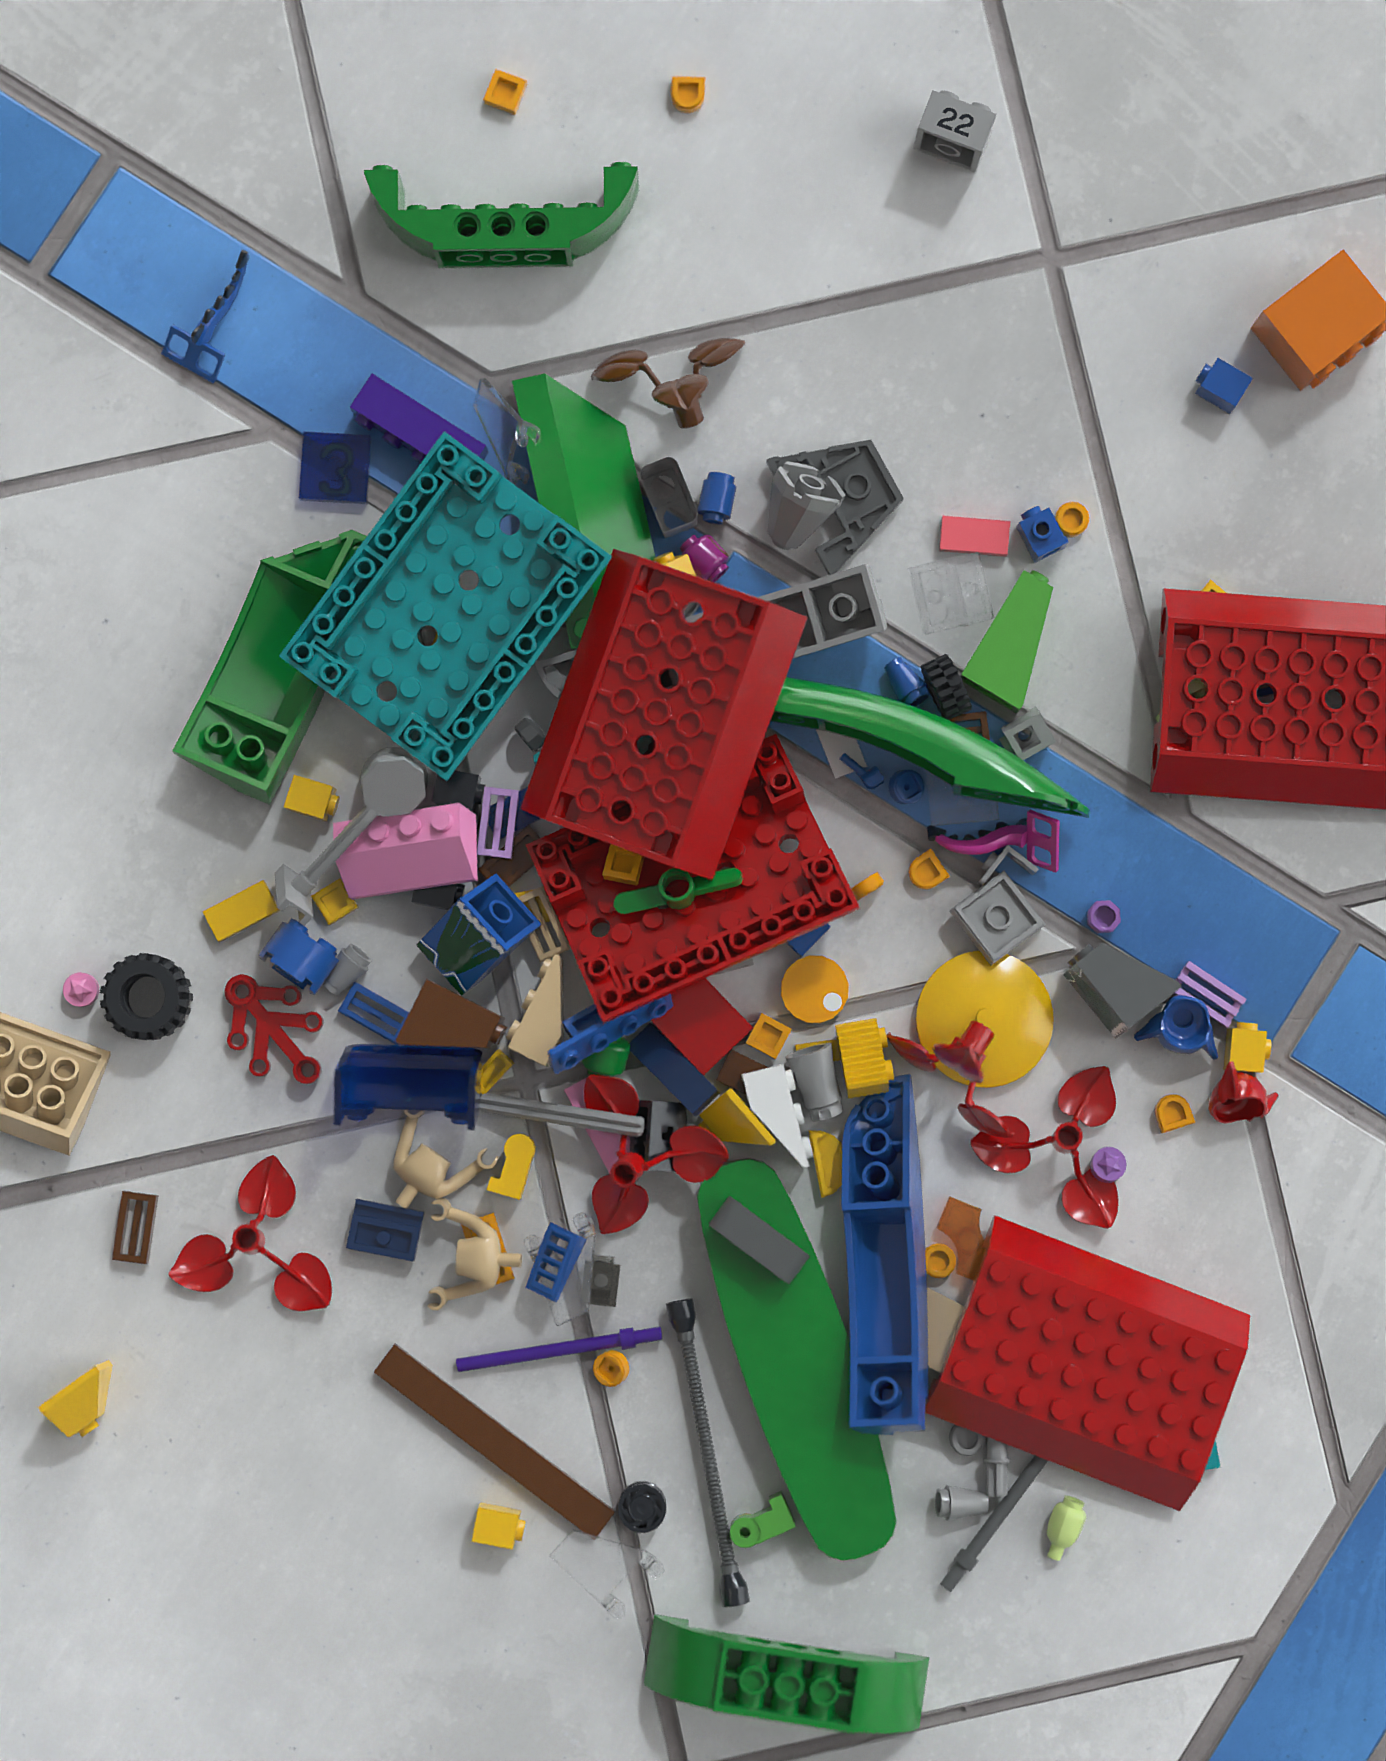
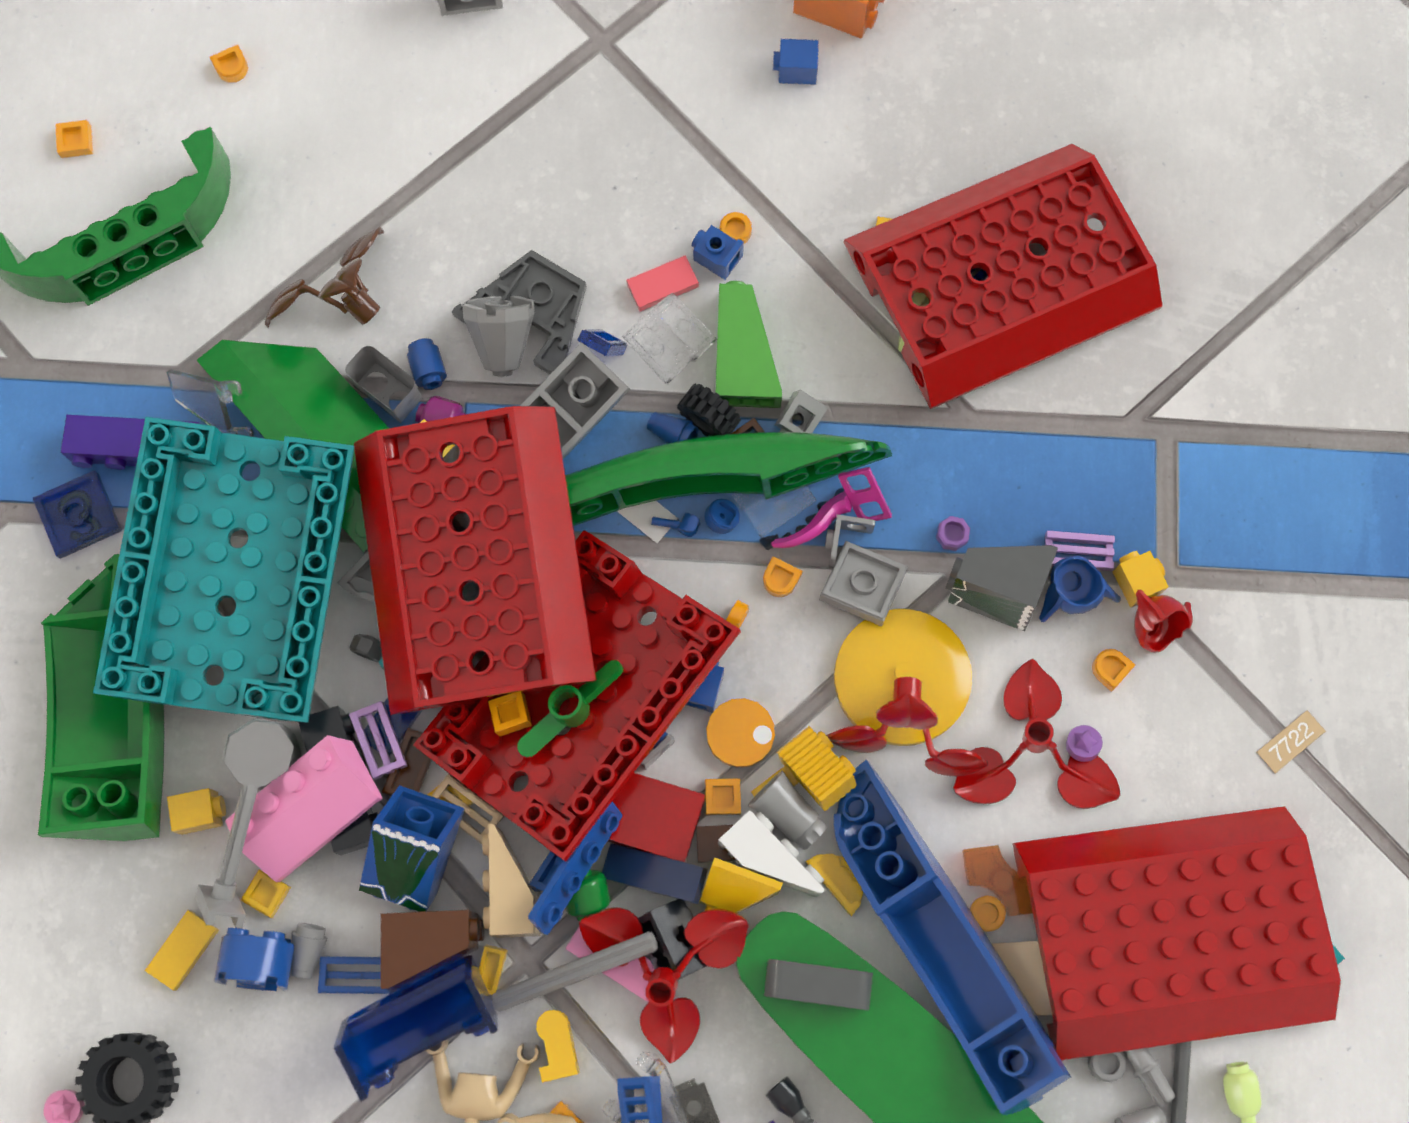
camera: 30 degrees left, 10 degrees down
red plant [225,974,324,1084] -> none
none -> clear blue tile [577,329,628,356]
none -> tan sticker [1257,710,1326,774]

